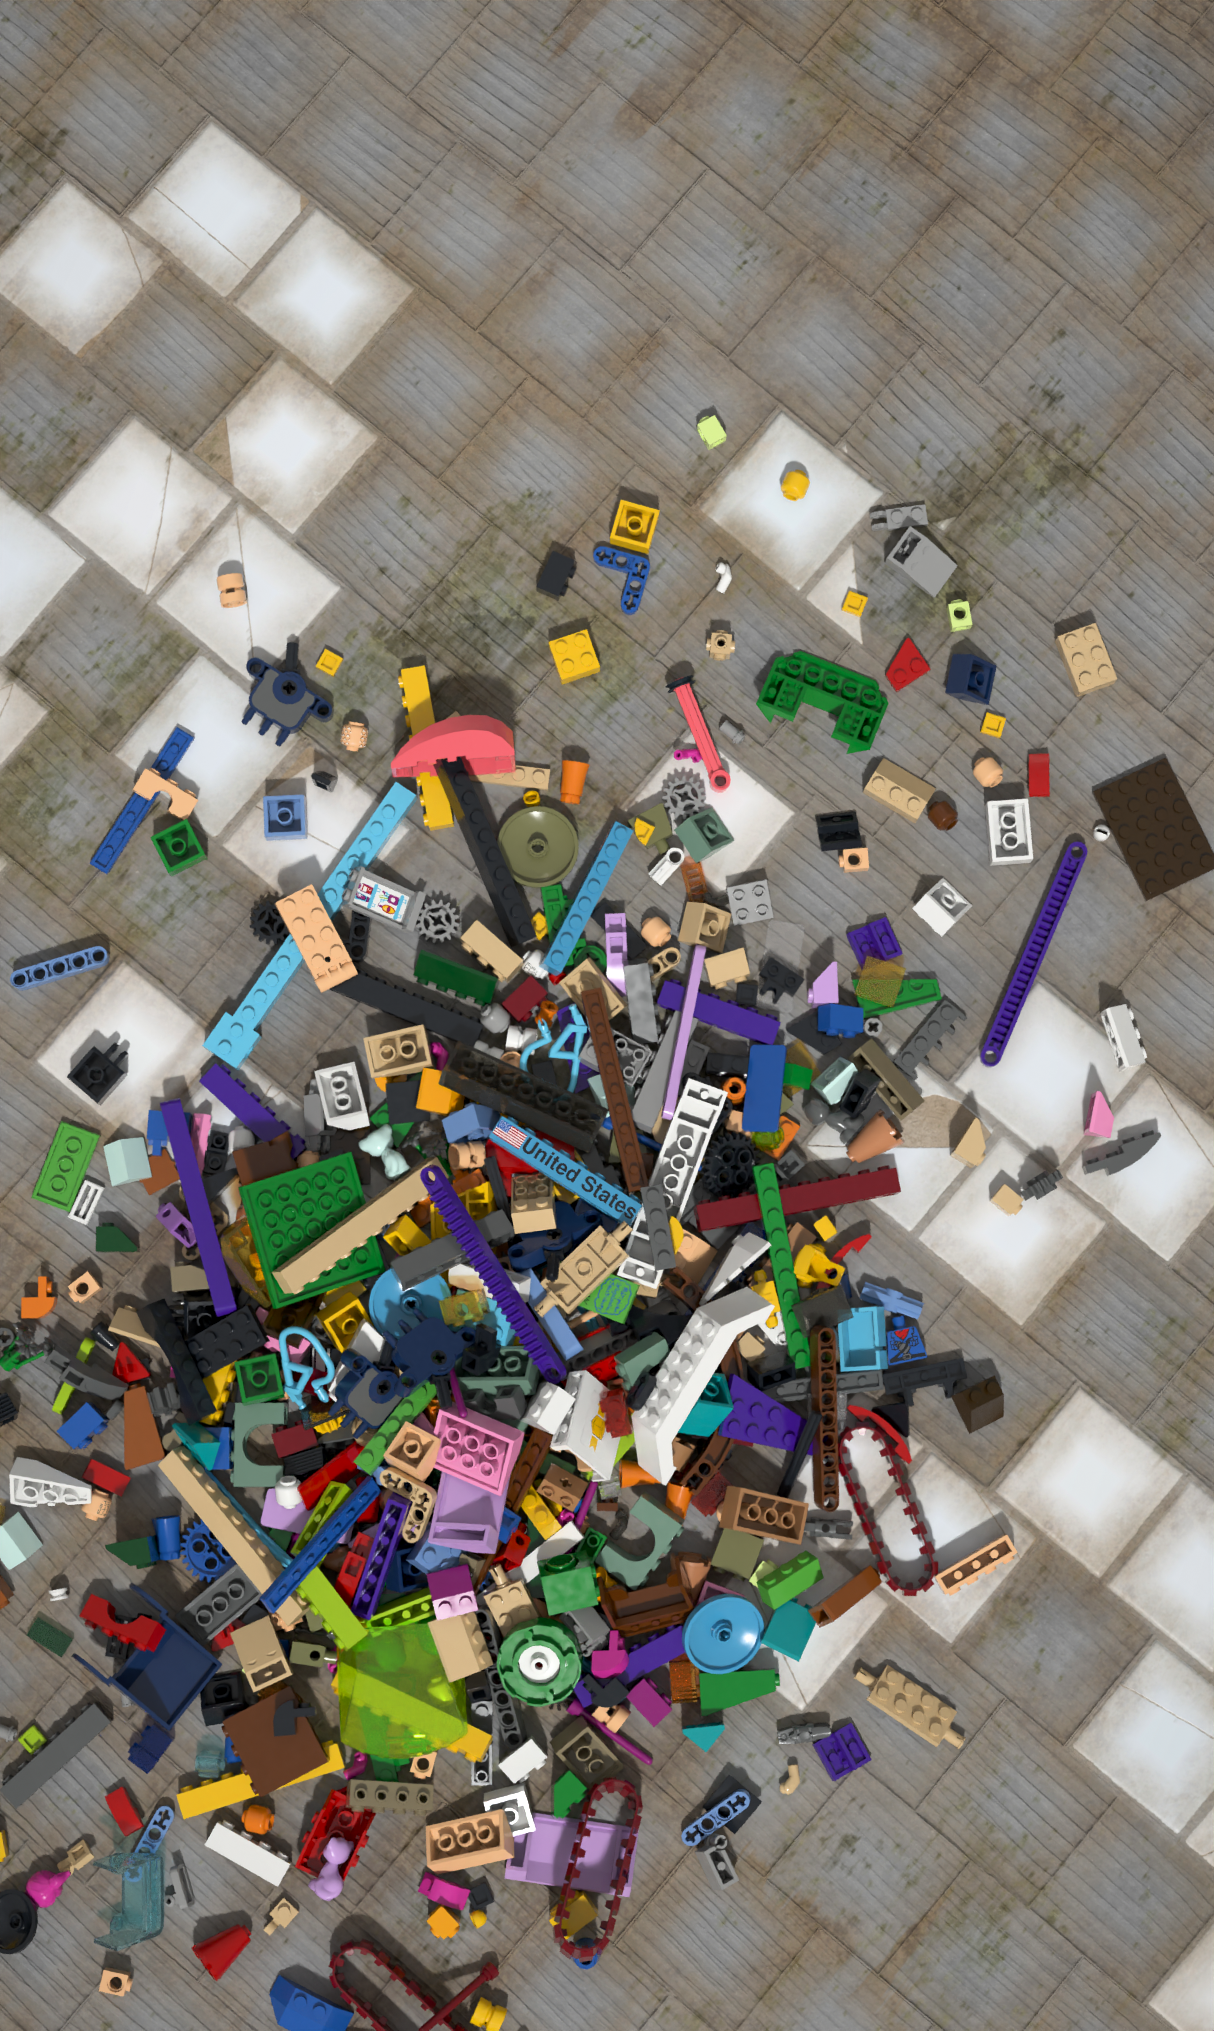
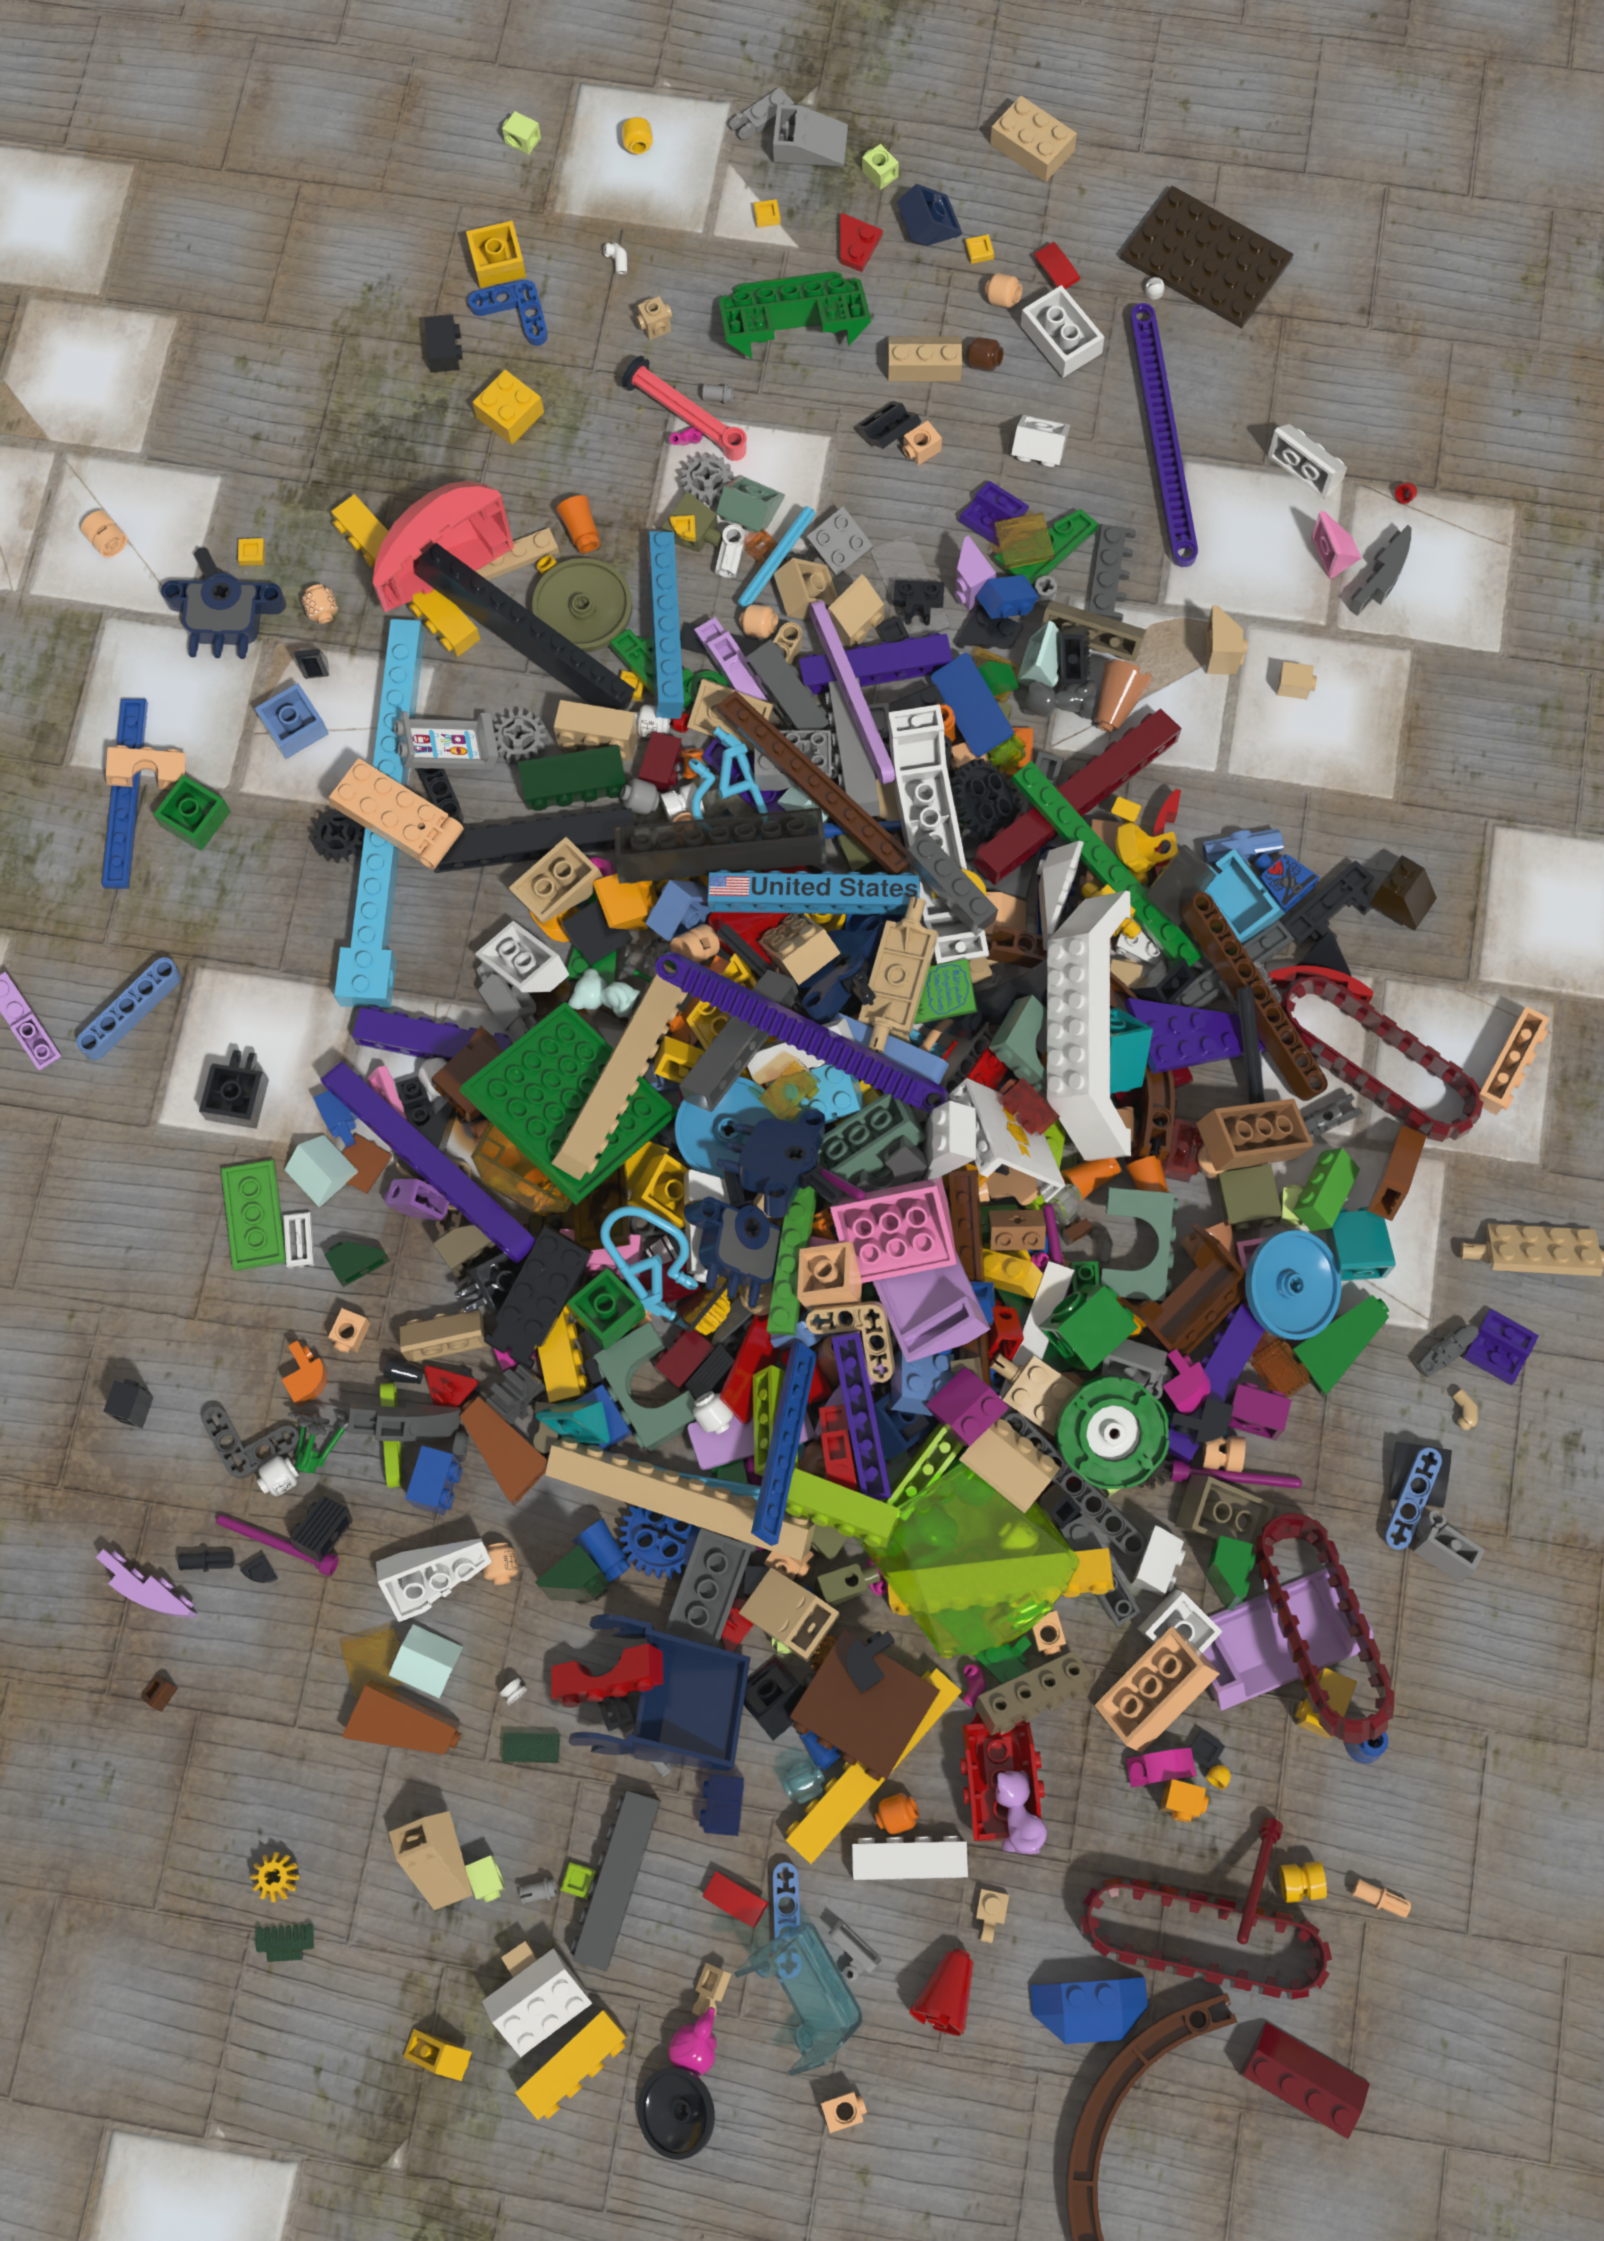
camera: 25 degrees left, 10 degrees down
red slope [81,1459,131,1497] -> none
black arch [136,1299,217,1425] -> none
dark grey hinge [293,1625,335,1640] -> none
black brick [462,1323,501,1376] -> none
black beam [625,1371,657,1411] -> none
teal slope [682,1722,725,1752] -> none
dark grey gear [1020,1169,1064,1201] -> none
none -> medium azure axle [737,506,816,609]
none -> red hinge [1395,482,1417,504]

